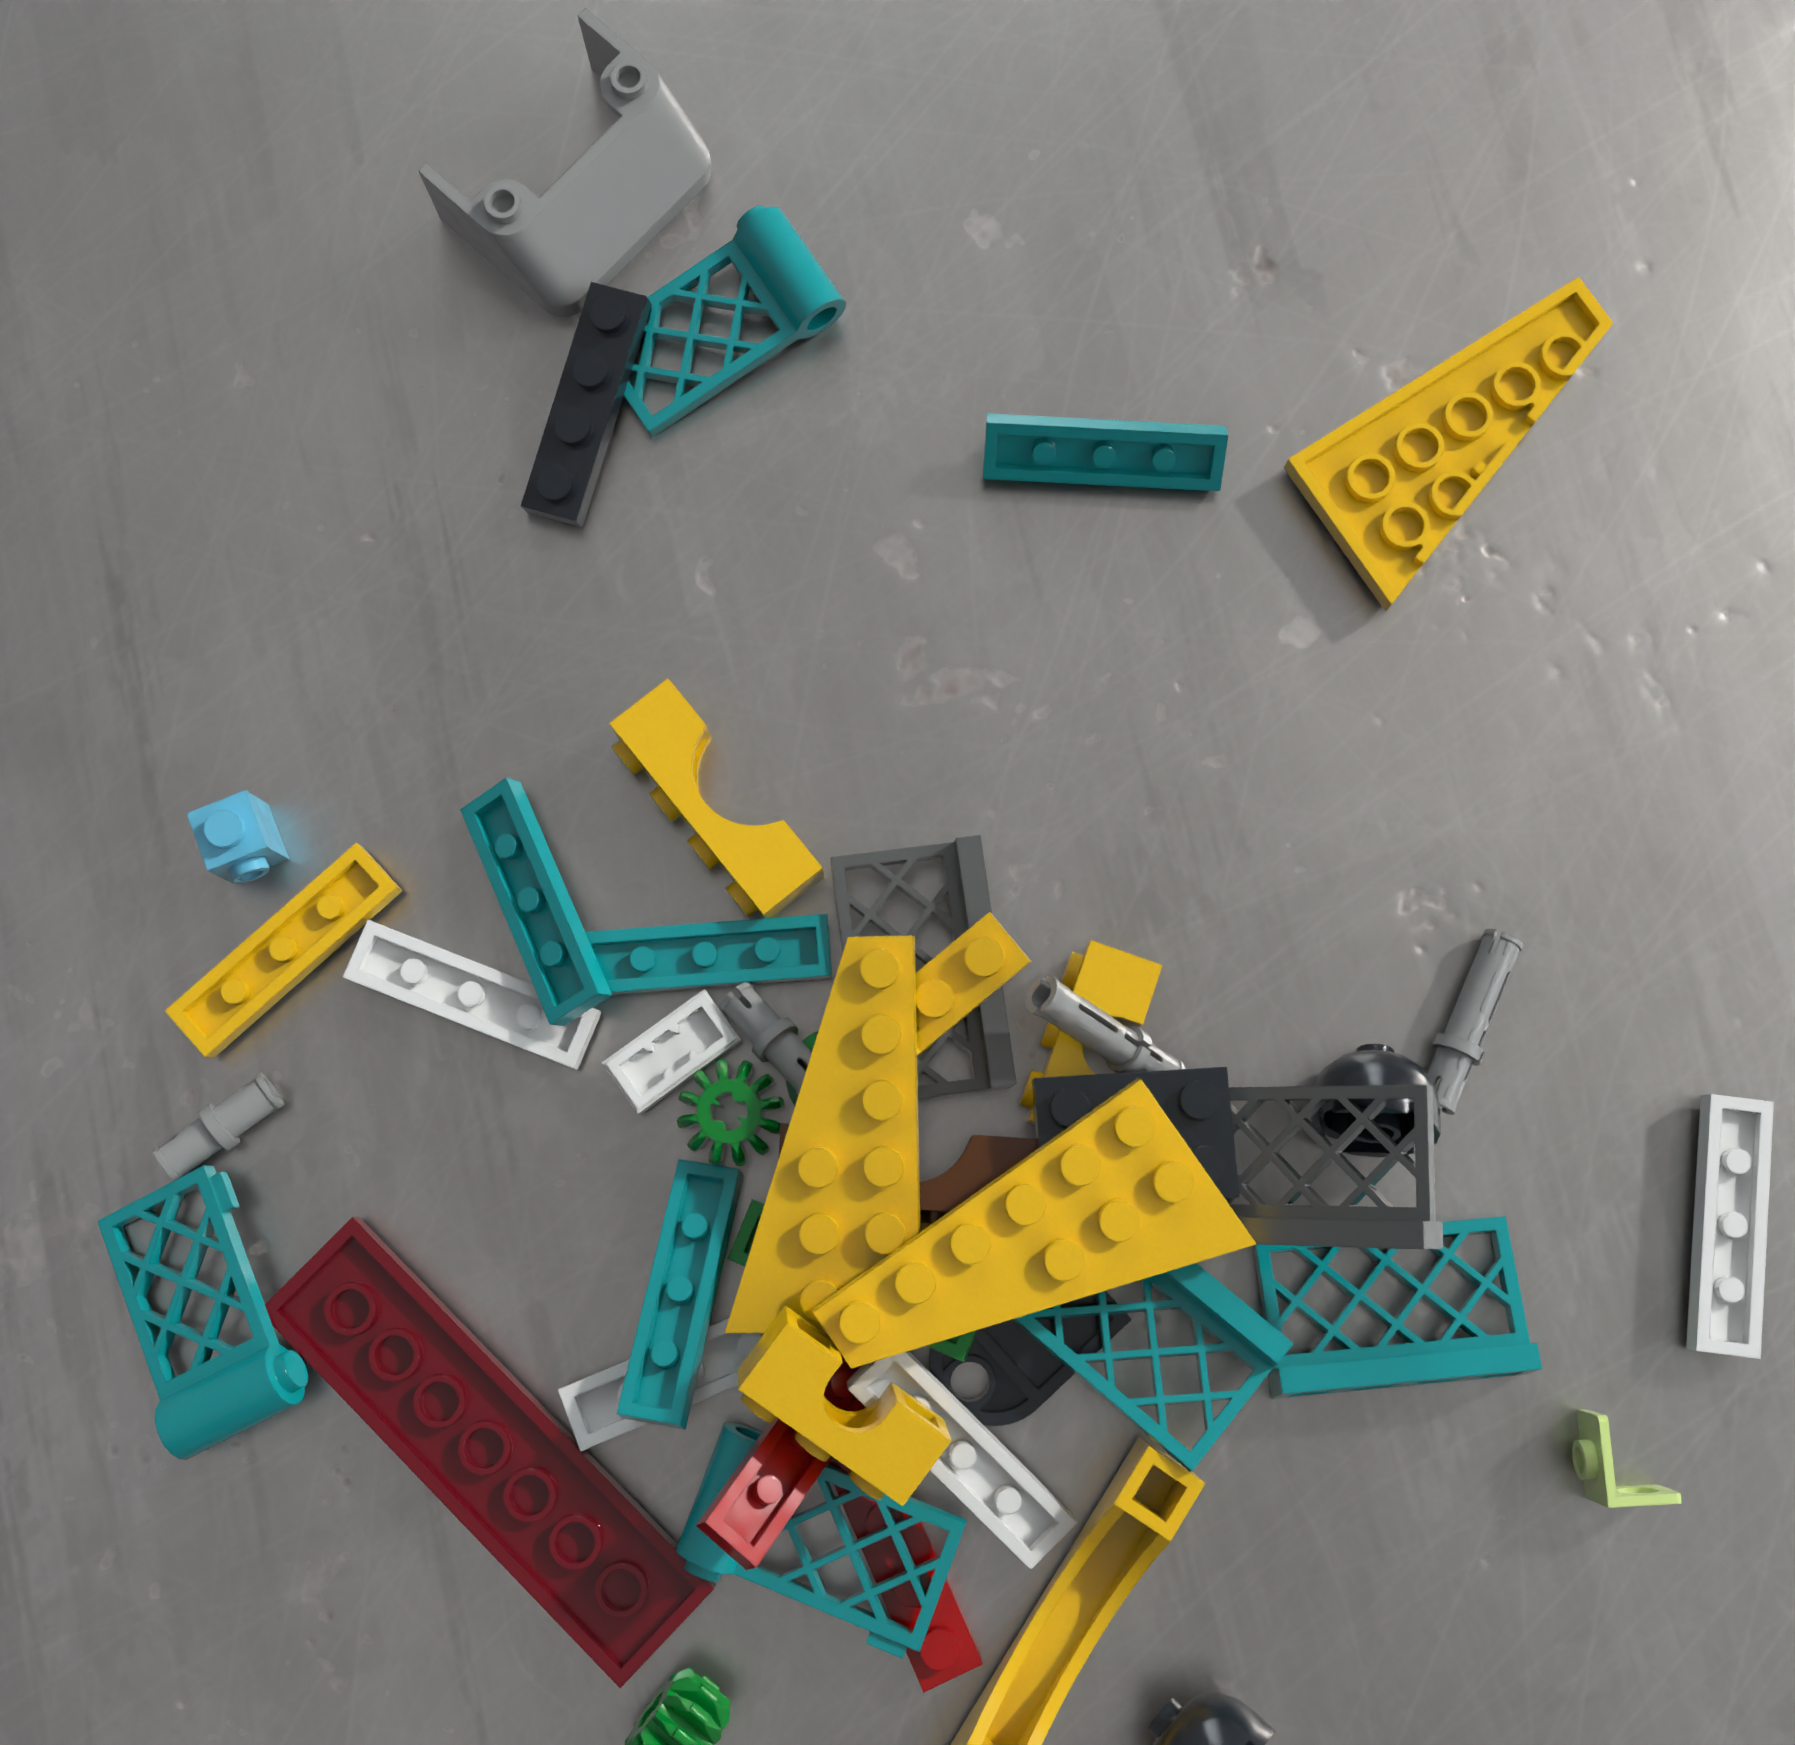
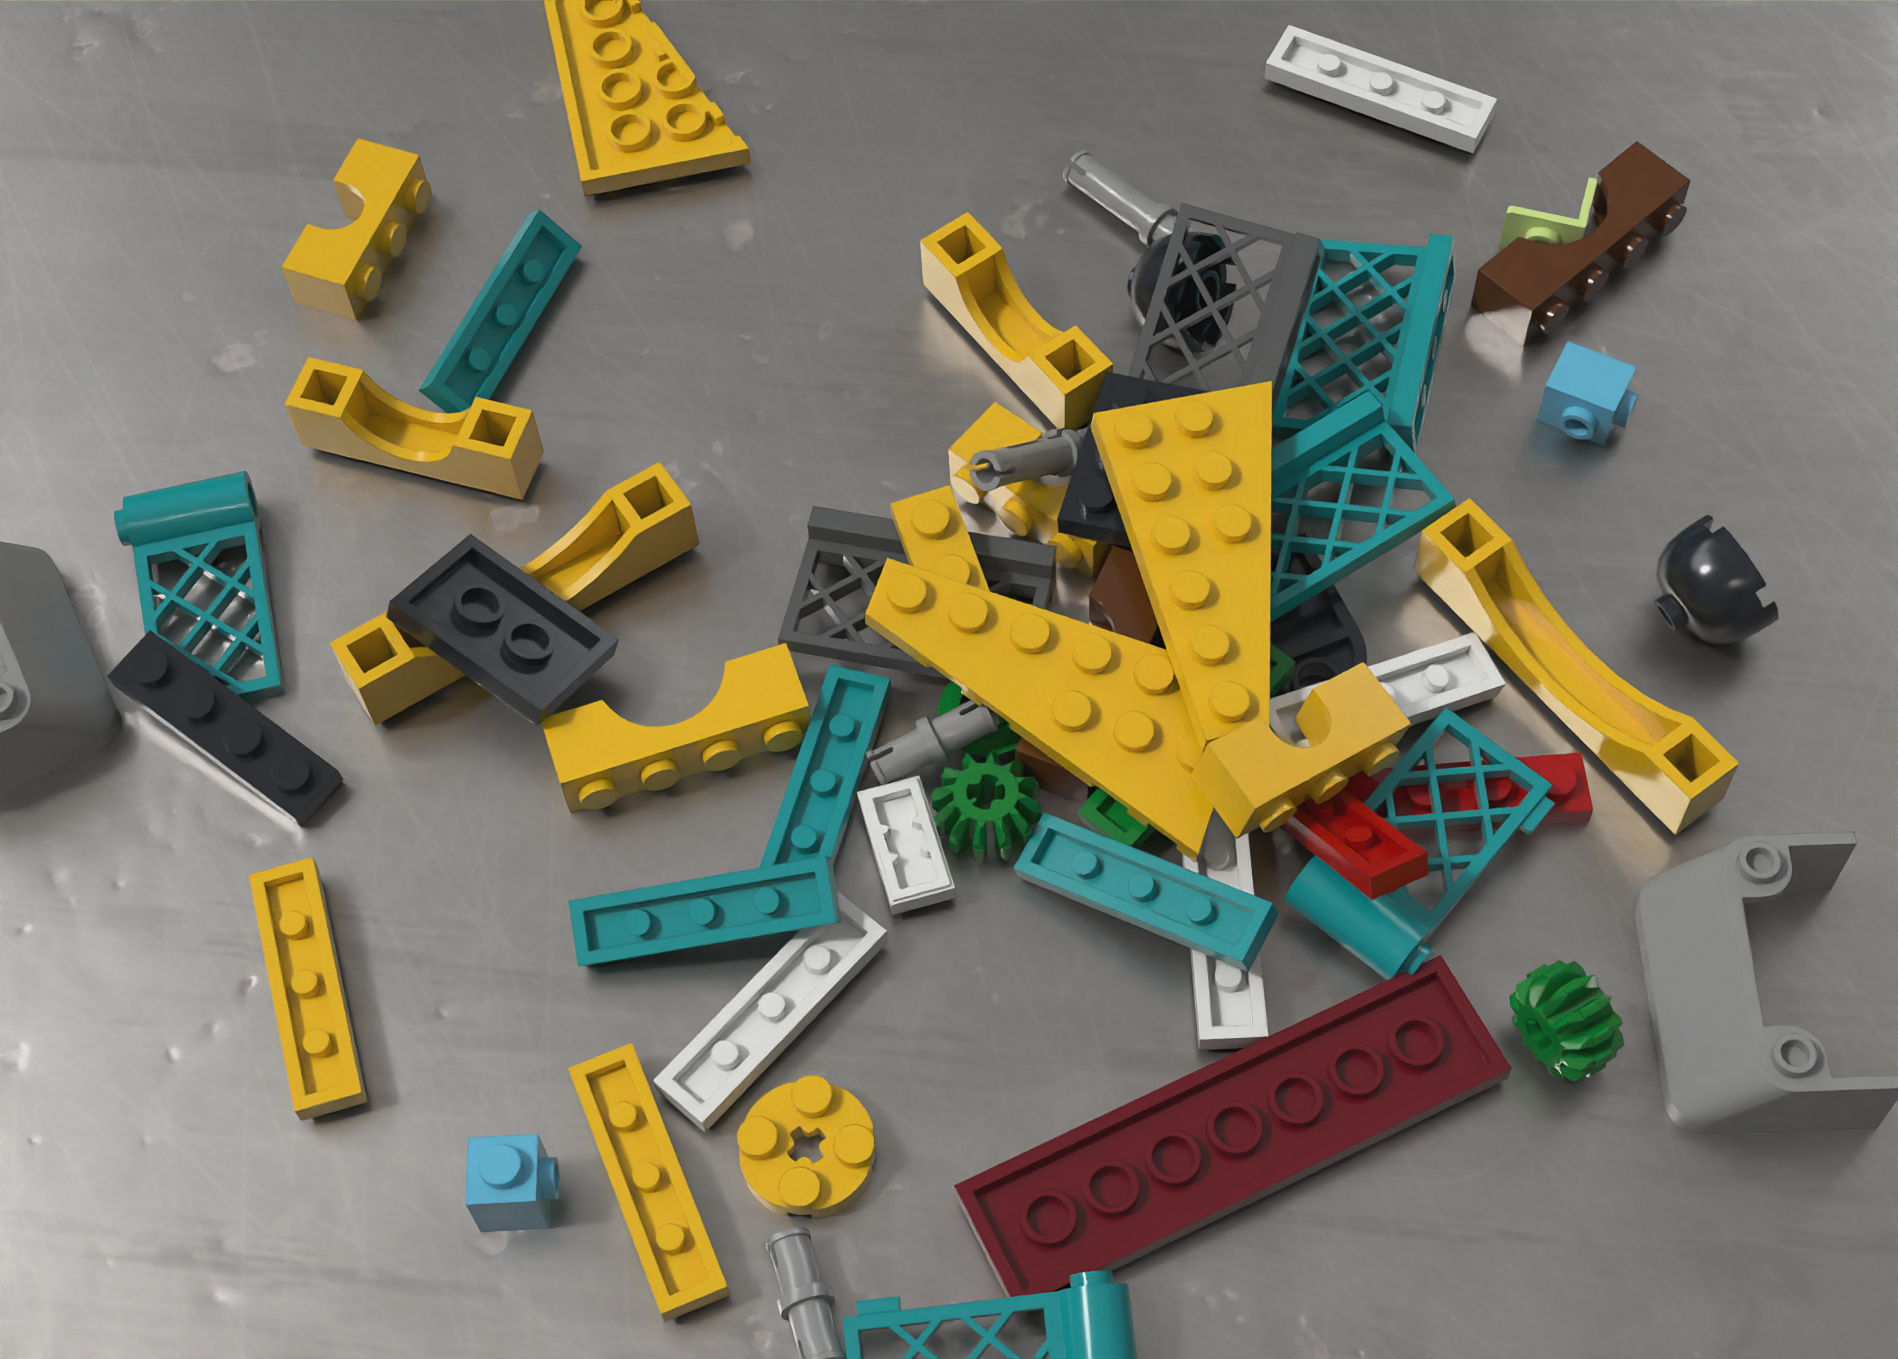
camera: 65 degrees left, 20 degrees down
none -> yellow plate [249,857,367,1121]
none -> yellow arch [281,138,431,321]
none -> yellow arch [284,357,544,500]
none -> yellow arch [329,461,699,725]
none -> black plate [386,534,619,726]
none -> yellow plate [737,1075,876,1219]
none -> yellow arch [920,212,1113,431]
none -> reddish brown arch [1471,141,1691,347]
none -> medium azure brick [1537,341,1639,447]

